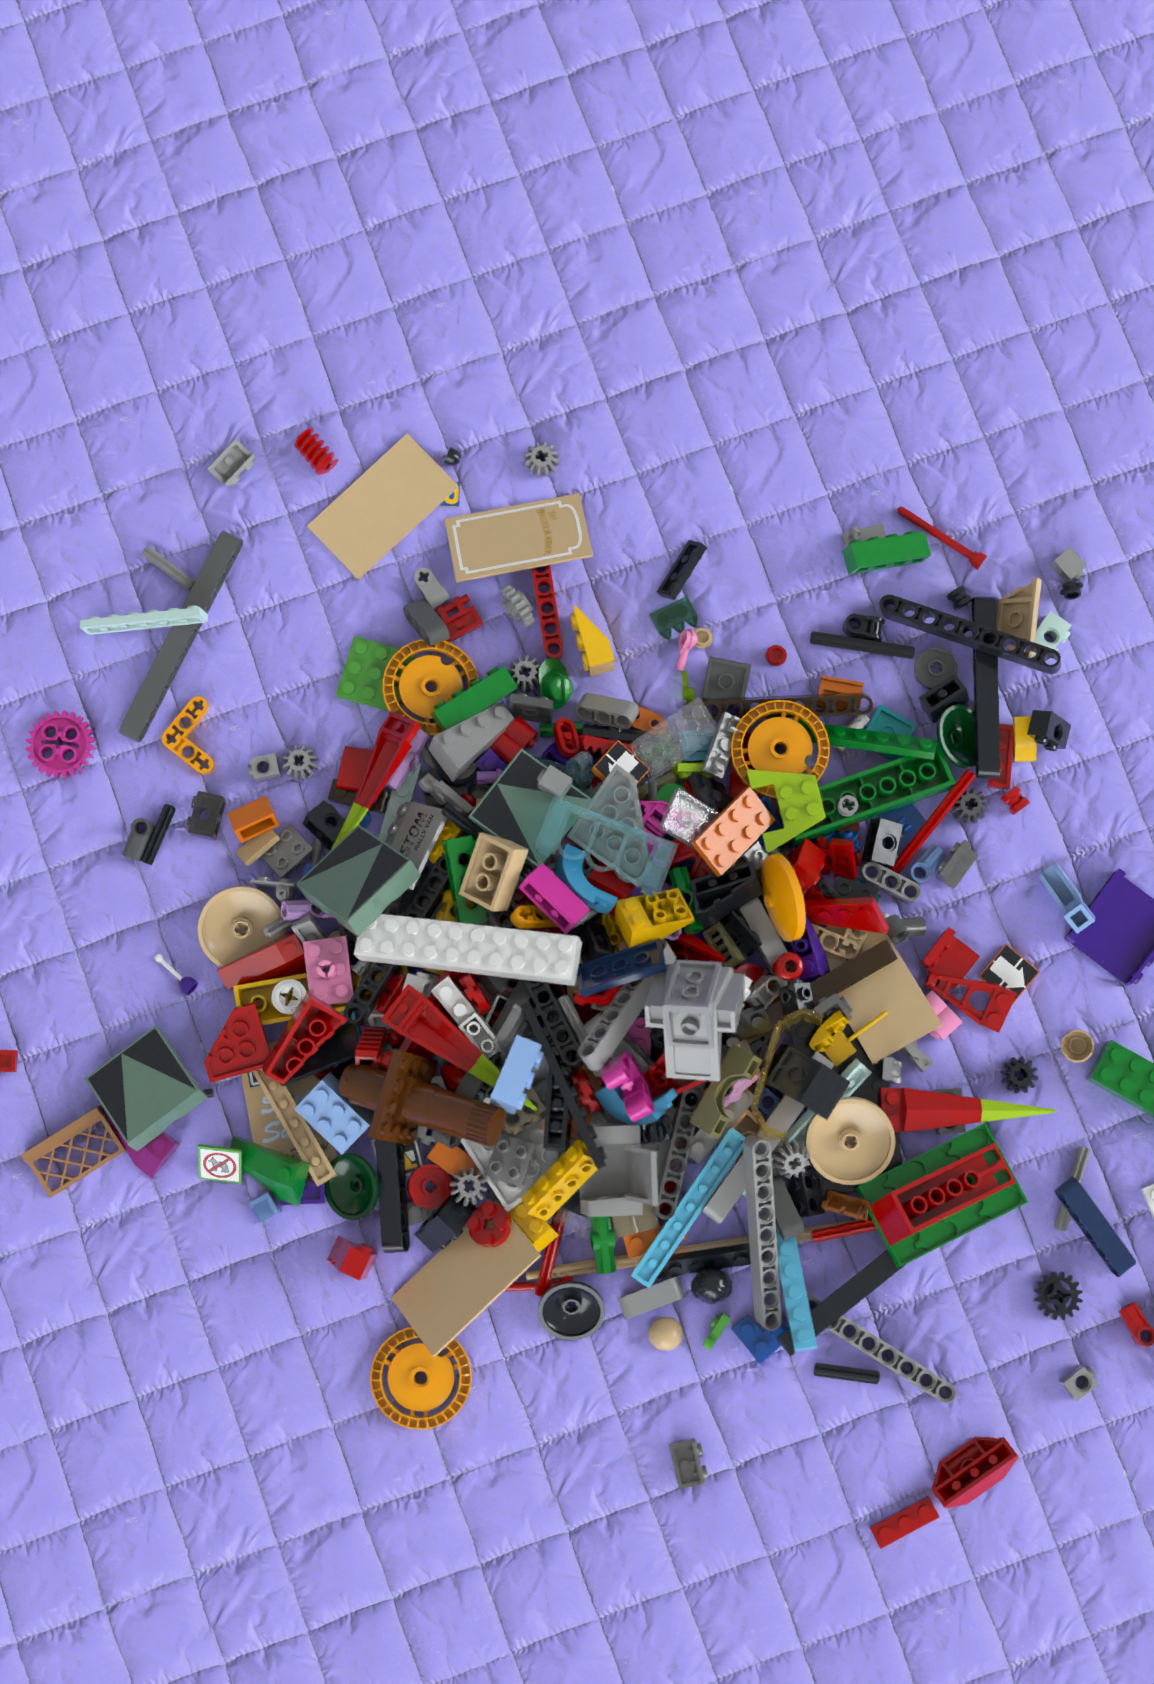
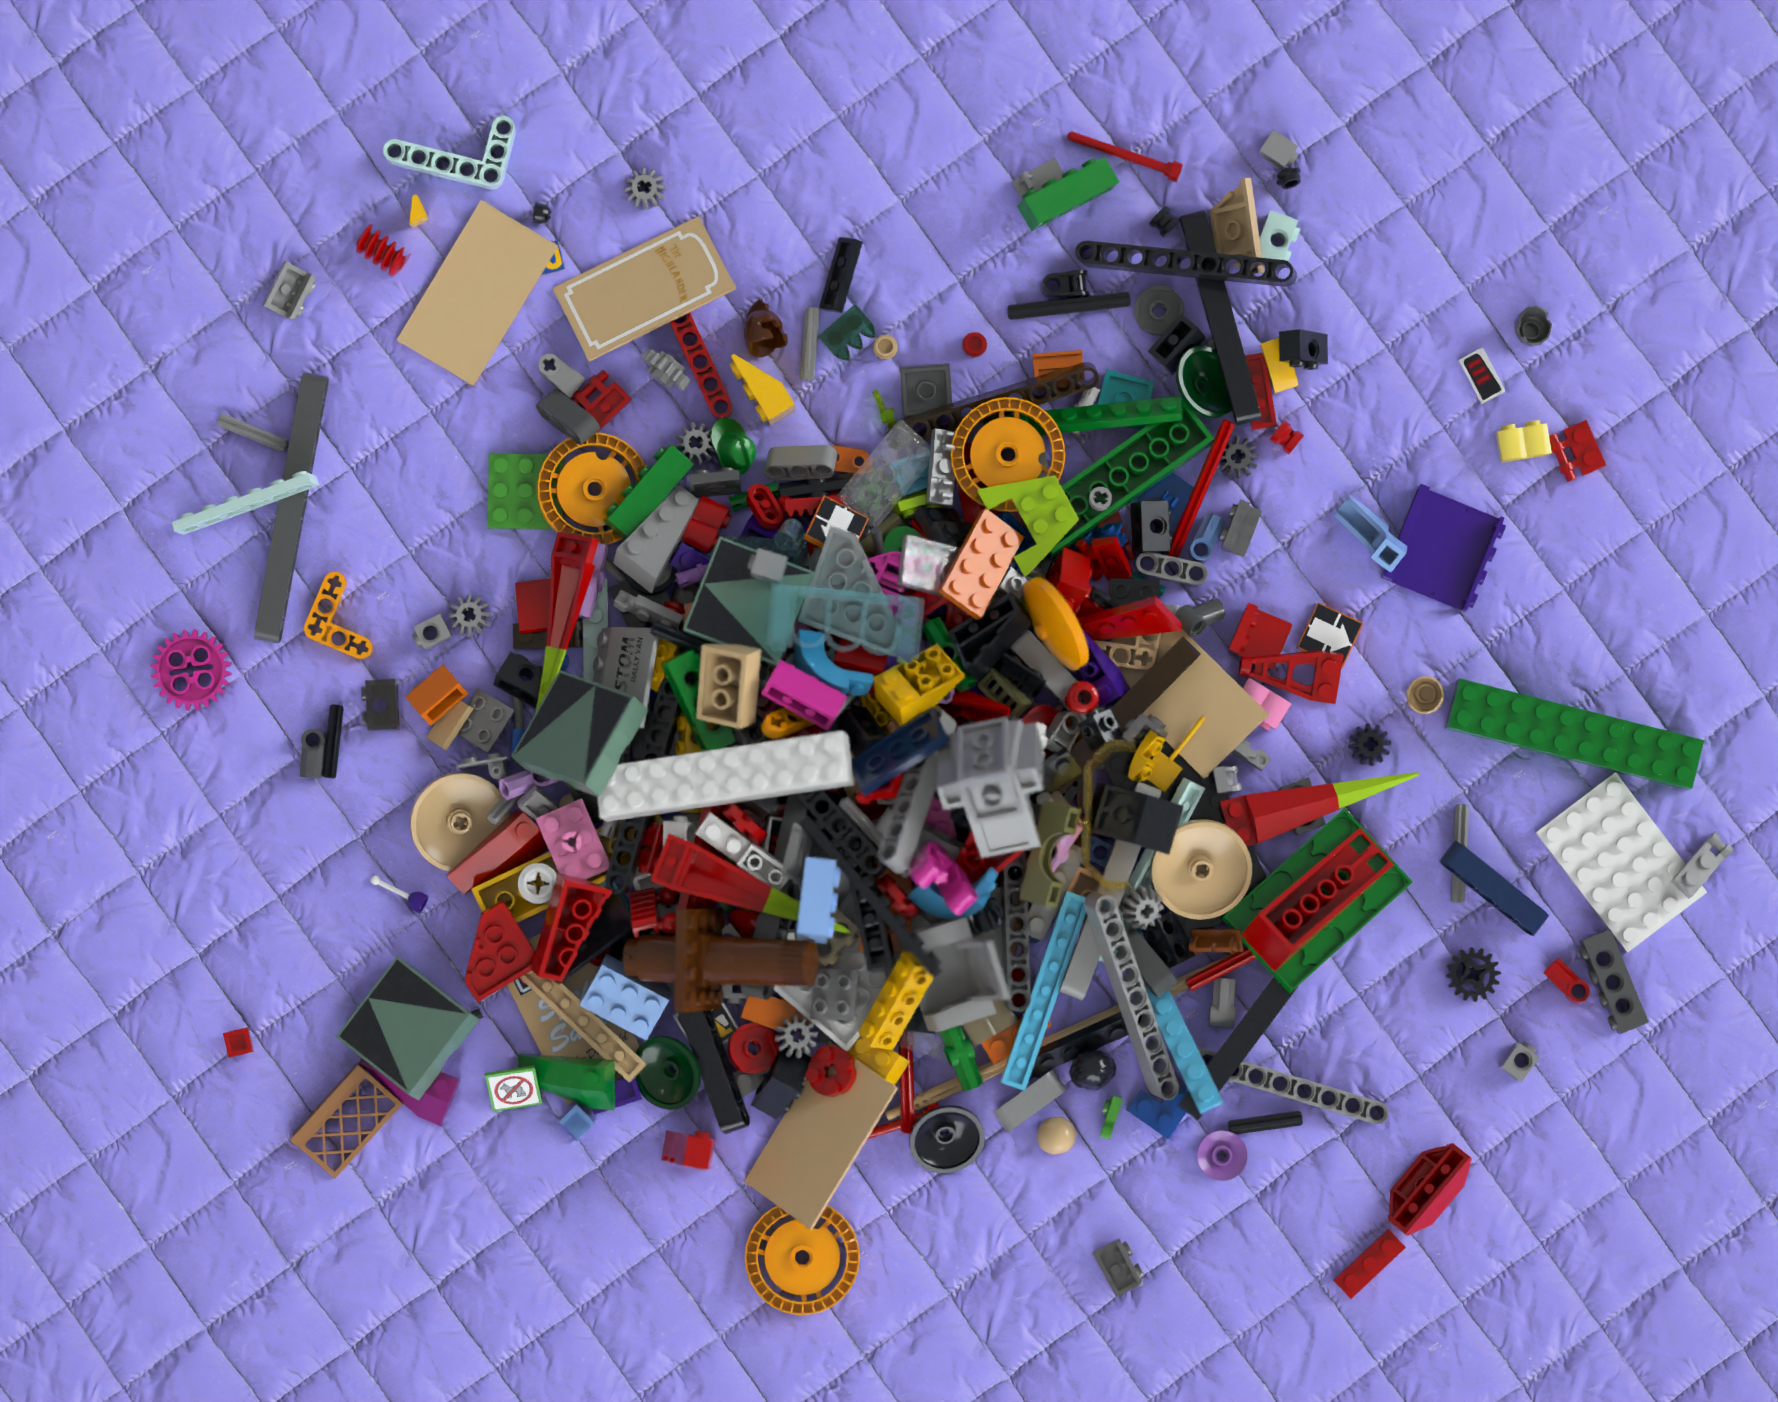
camera: 20 degrees left, 5 degrees up
bright pink plate [676,629,697,671] -> none
none -> light aqua beam [383,116,516,190]
none -> yellow slope [410,194,429,228]
none -> reddish brown helmet [744,299,788,357]
none -> light grey axle [800,307,820,381]
none -> medium lavender dish [1197,1130,1247,1181]
none -> light grey piece [1209,978,1236,1029]

